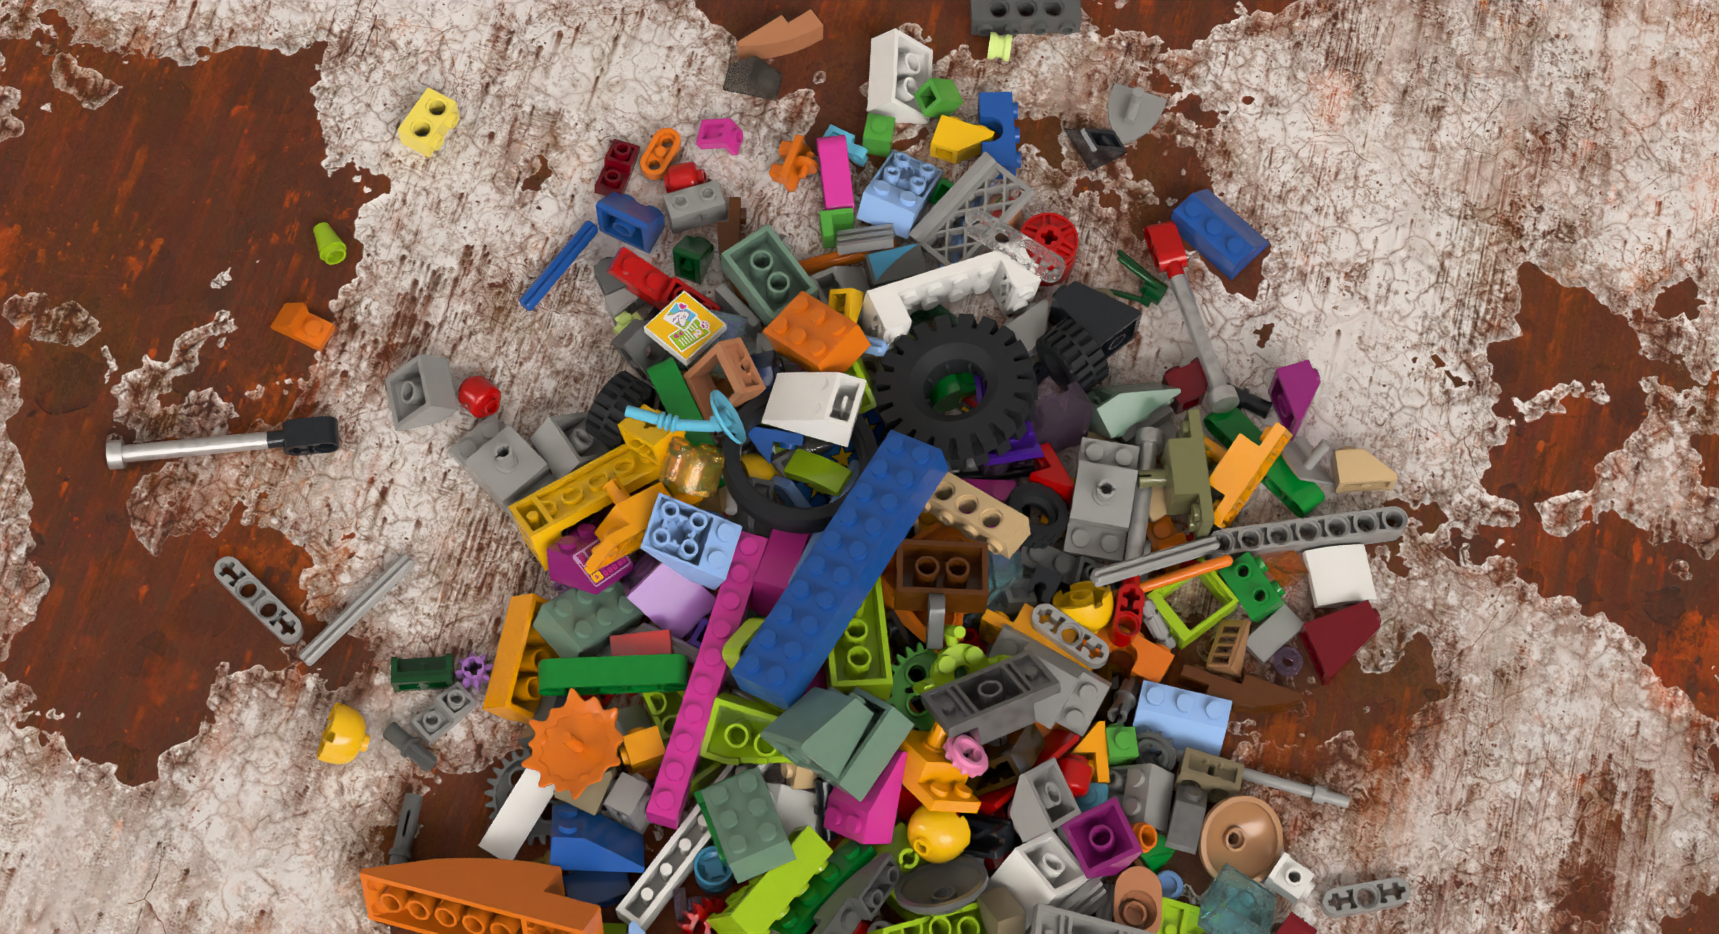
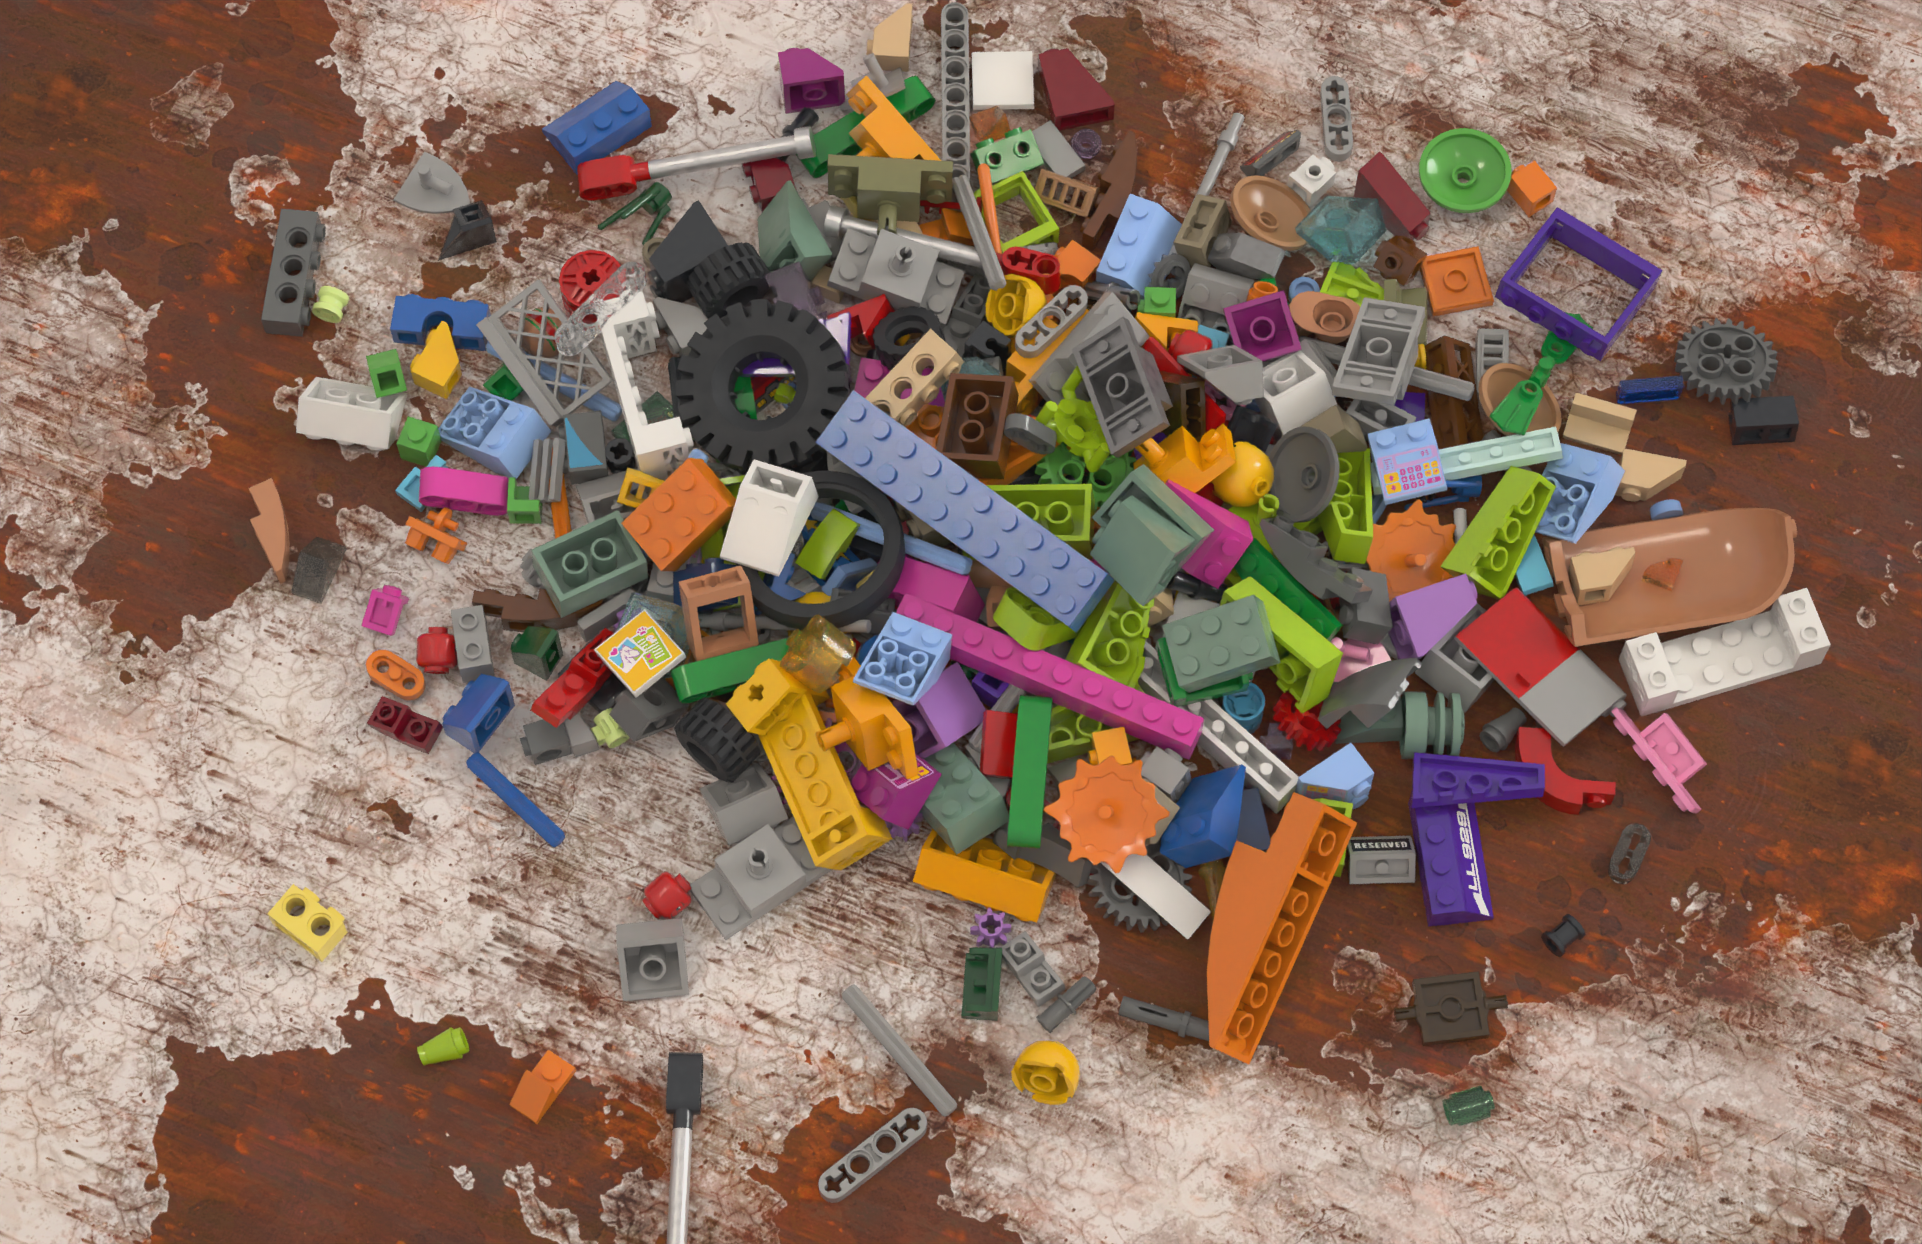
camera: 80 degrees left, 0 degrees up
medium azure dish [625,390,746,444] -> none
bright pink gear [943,734,988,778] -> none
none -> dark grey slope [1240,130,1301,177]

